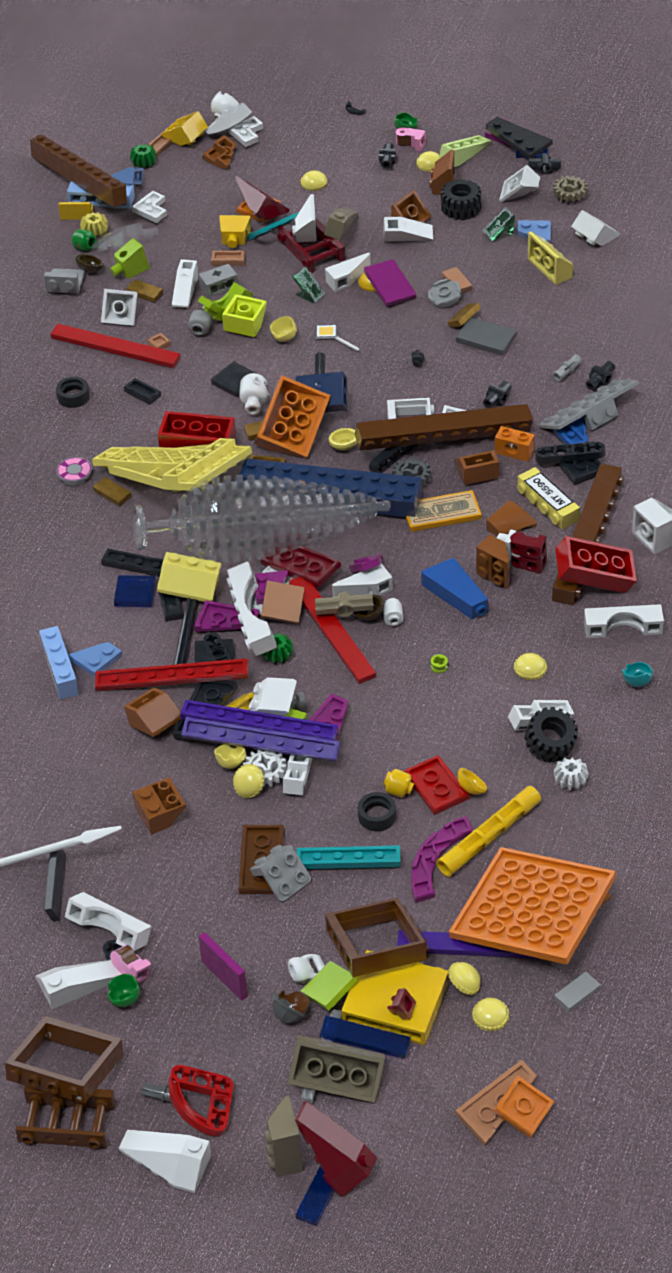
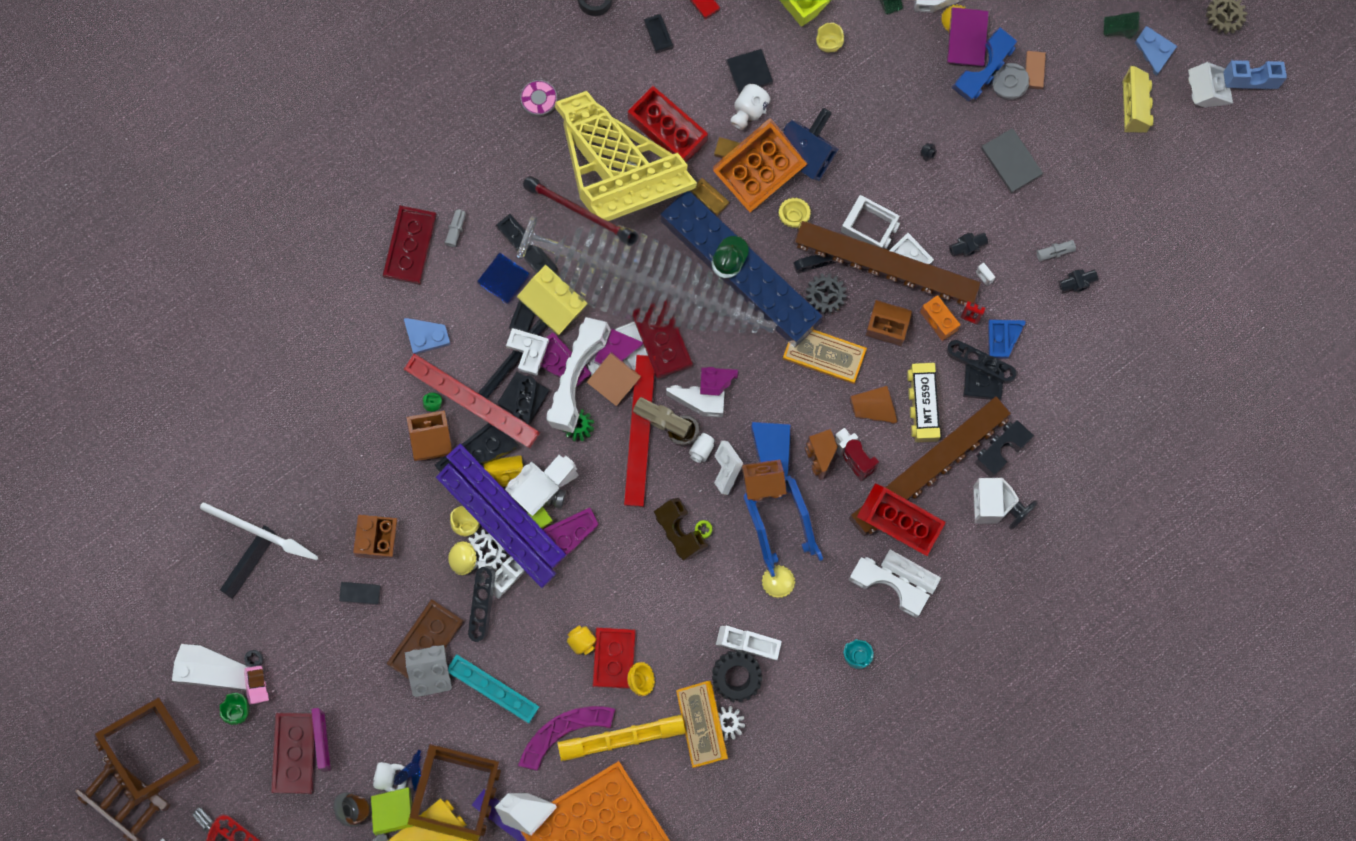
camera: 25 degrees right, 30 degrees up
light blue brick [39,626,79,699] -> none
white arch [65,892,152,951] -> none
pearl gold tile [93,477,132,506] -> none
piece [315,324,359,351] -> none
black tyre [357,792,396,831] -> none
pearl gold tile [447,303,481,327] -> none
light grey bracket [539,378,639,430] -> none
none -> dark red tile [271,713,315,794]
none -> black tile [339,582,381,605]
none -> dark red tile [382,205,437,285]
none -> clear blue piece [393,749,422,792]
none -> green tile [423,393,442,412]
none -> light grey axle [444,209,466,247]
none -> black beam [468,566,496,642]
none -> white slope [495,793,557,835]
none -> white plate [506,328,549,376]
none -> dark red hose [523,176,638,246]
none -> white slope [544,455,579,487]
none -> dark brown arch [653,497,709,561]
none -> tile [676,681,728,768]
none -> dark green piece [712,236,749,278]
none -> white plate [714,441,743,495]
none -> dark orange slope [742,460,787,501]
none -> blue piece [744,475,823,577]
none -> white tile [881,549,941,594]
none -> blue arch [951,27,1017,101]
none -> red tile [960,301,986,325]
none -> black arch [975,420,1034,478]
none -> white tile [976,263,995,286]
none -> medium blue arch [1223,60,1287,89]

